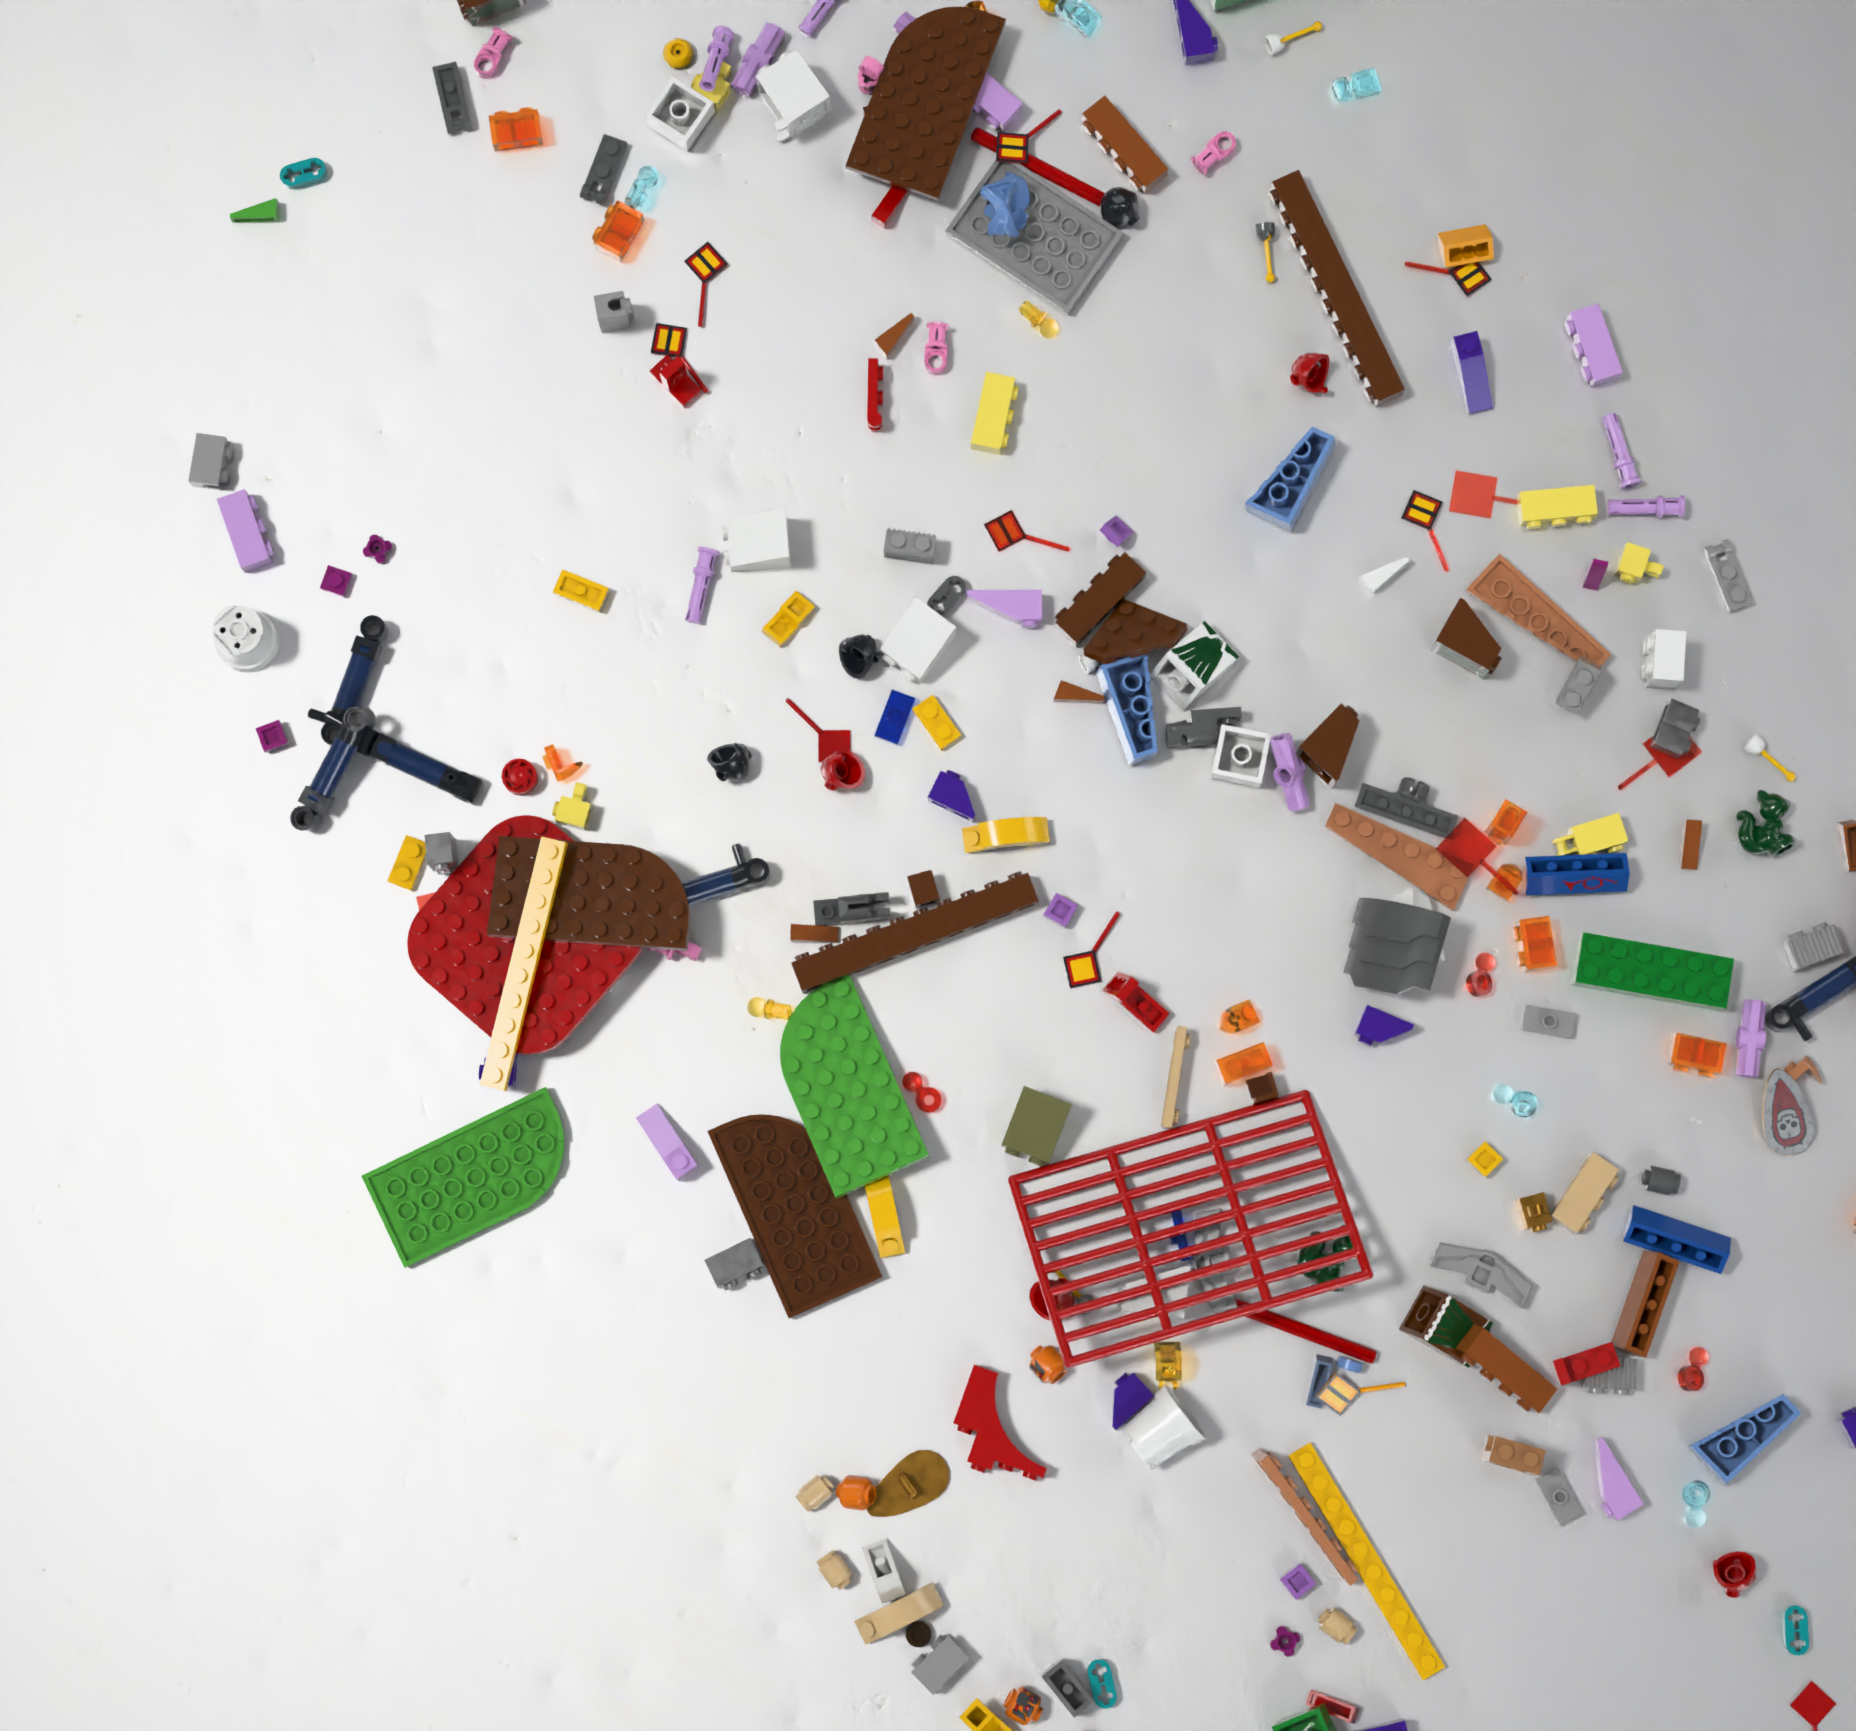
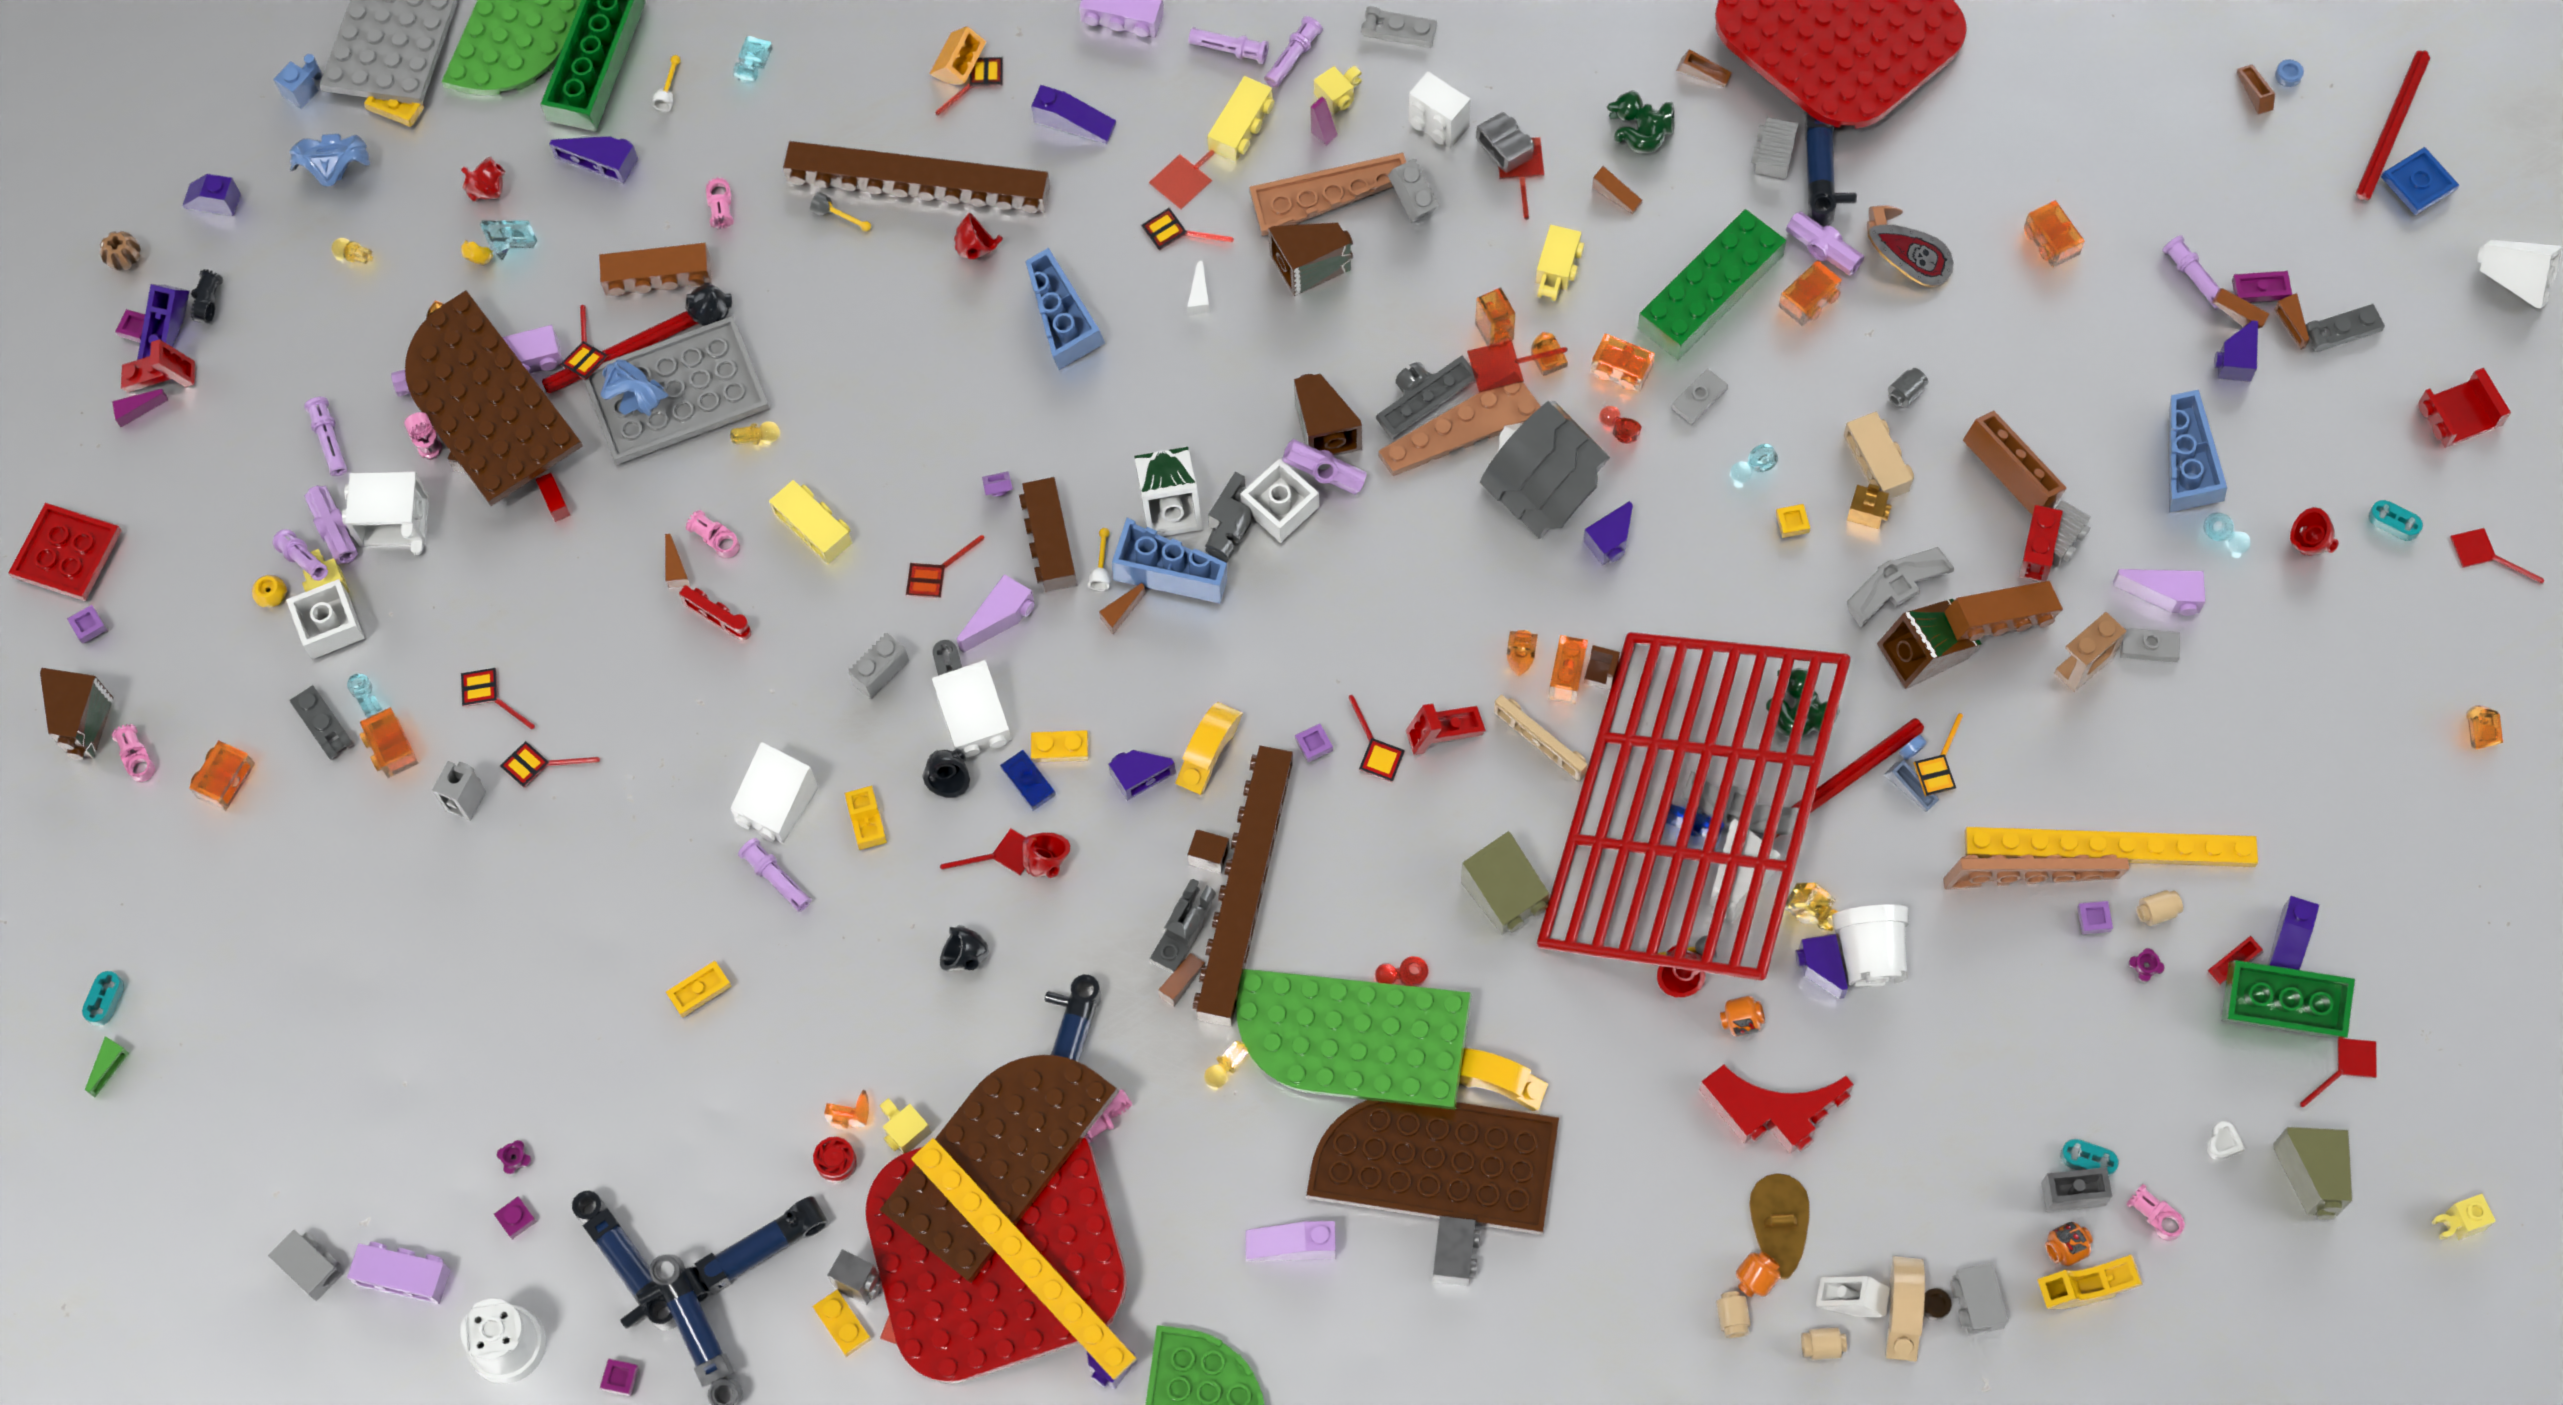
camera: 55 degrees left, 15 degrees down
dark grey plate [432,61,472,134] -> none
red bracket [649,355,702,408] -> none
reddish brown plate [1083,599,1188,664] -> none
blue brick [1523,853,1630,895] -> none
blue brick [1623,1205,1731,1274] -> none
clear red plate [1678,1347,1709,1392] -> none
hinge [1742,733,1796,782] -> none

